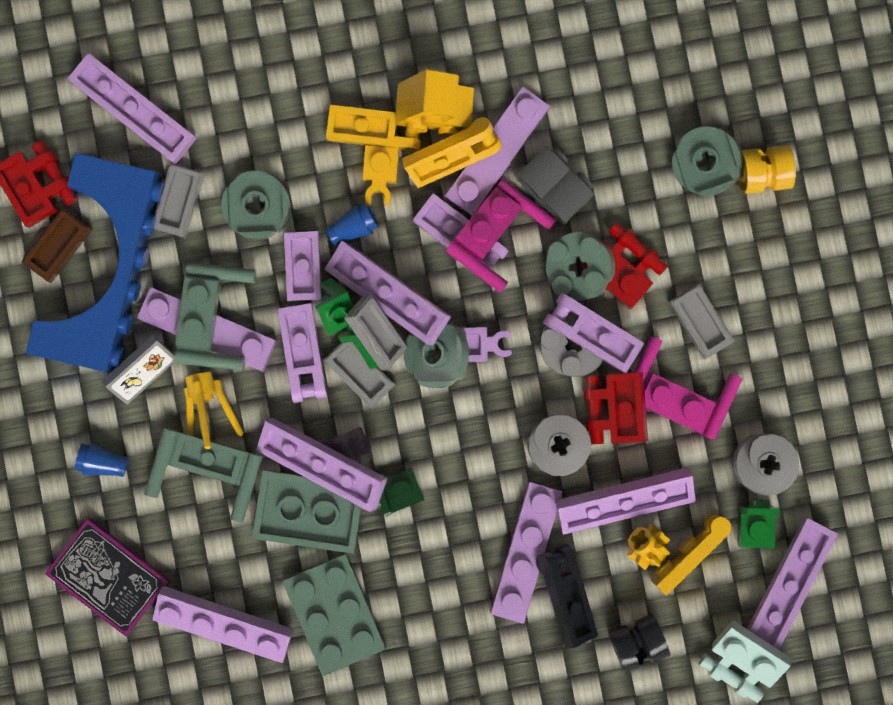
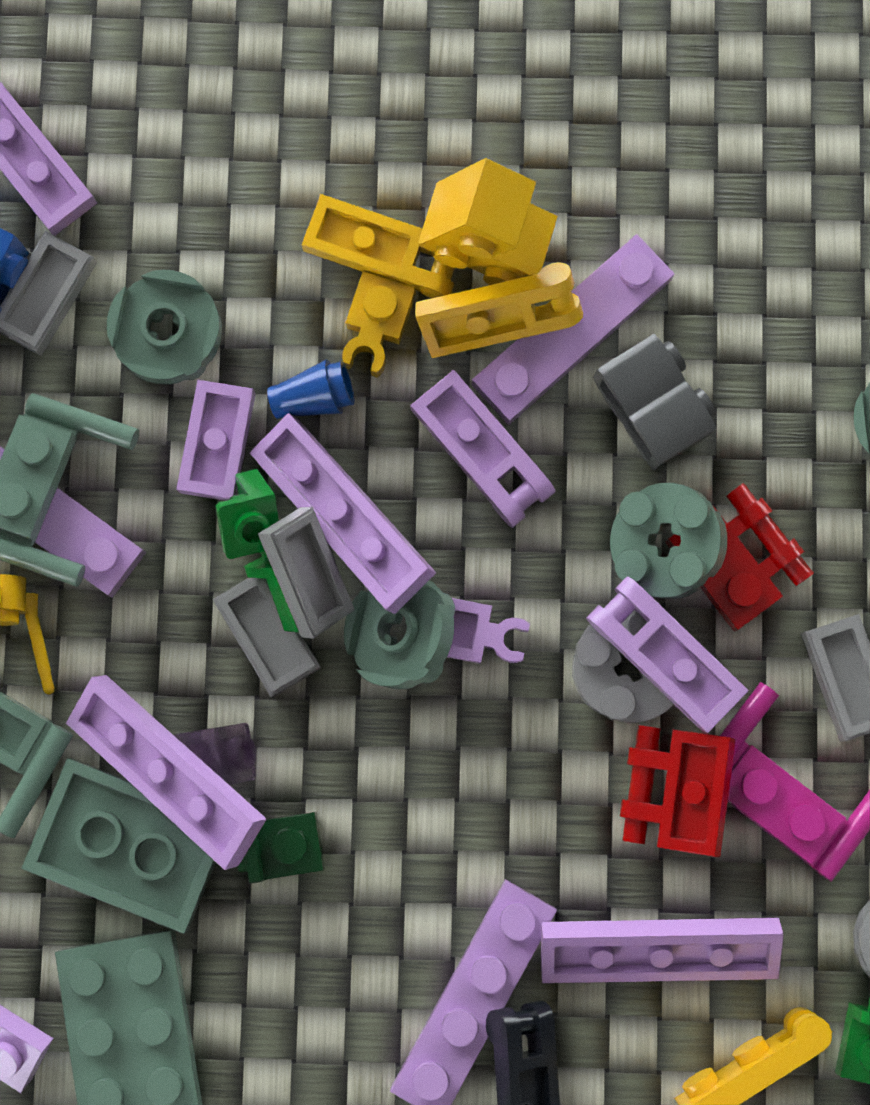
camera: 20 degrees right, 5 degrees down
lavender plate [278,303,328,403] -> none
dark pink plate [445,179,557,293] -> none
light grey piece [528,414,591,476] -> none
yellow gear [627,524,670,570] -> none

